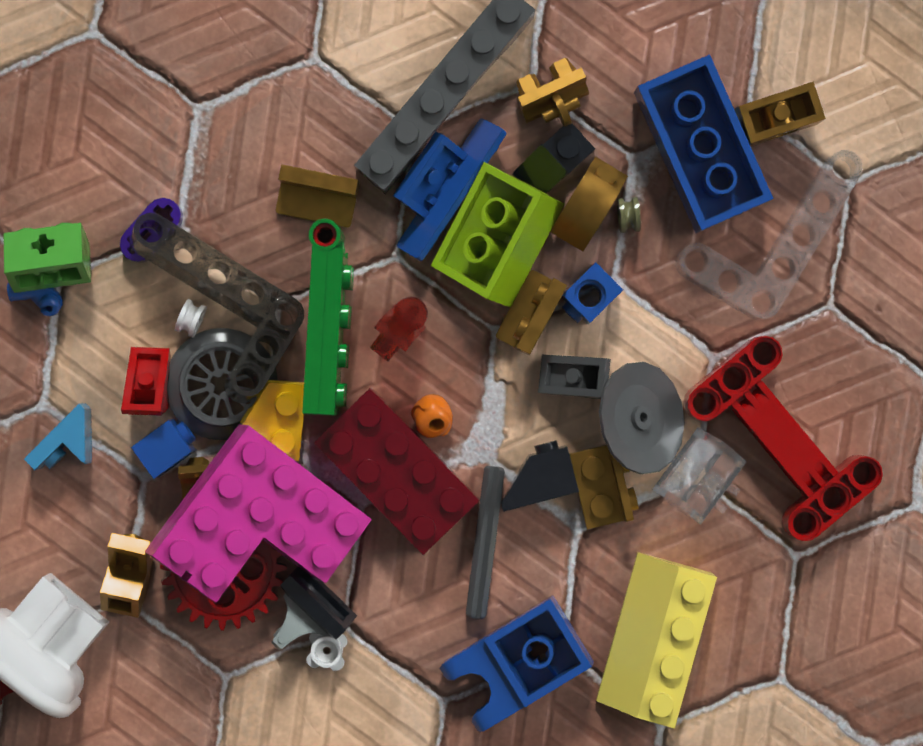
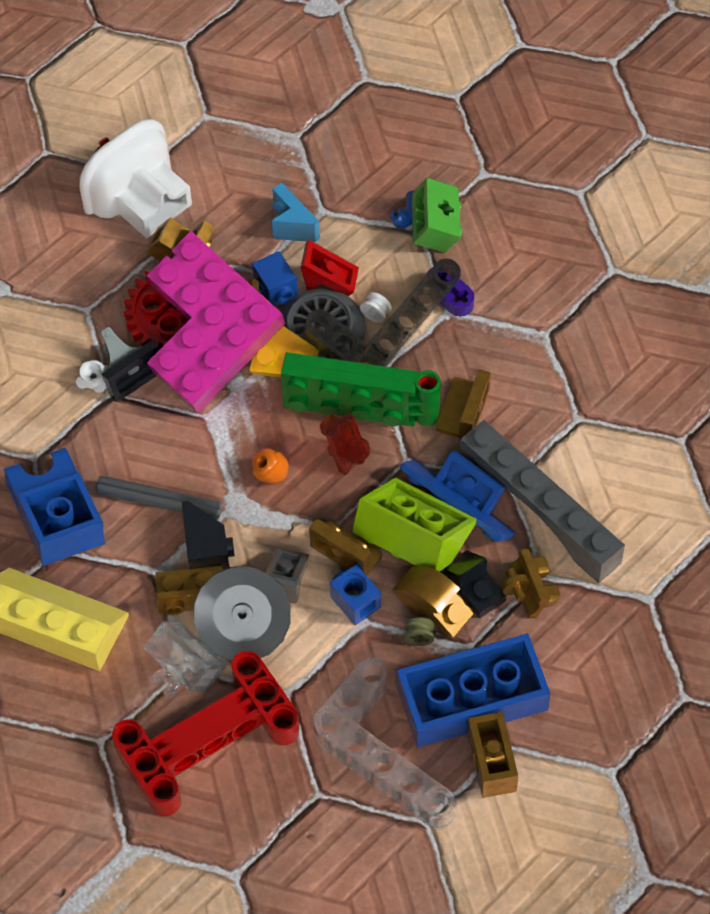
camera: 100 degrees right, 30 degrees down
dark red brick [314,388,480,555] -> none

